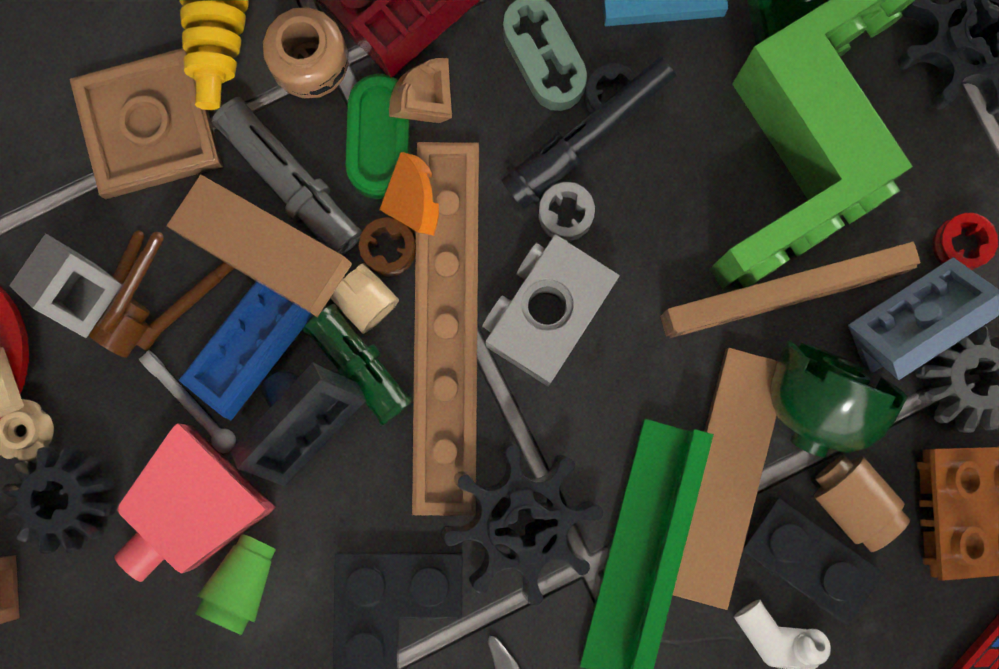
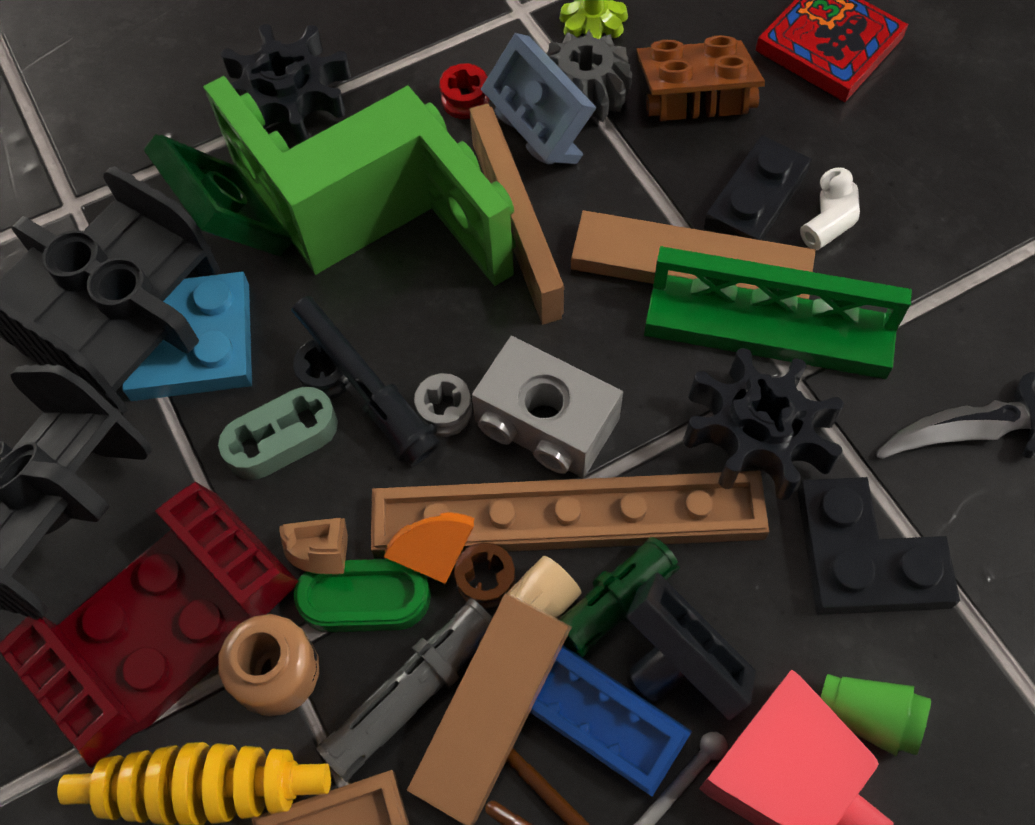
camera: 90 degrees left, 20 degrees down
dark green cylinder [771,341,907,457] -> none
medium nougat brick [814,455,910,552] -> none

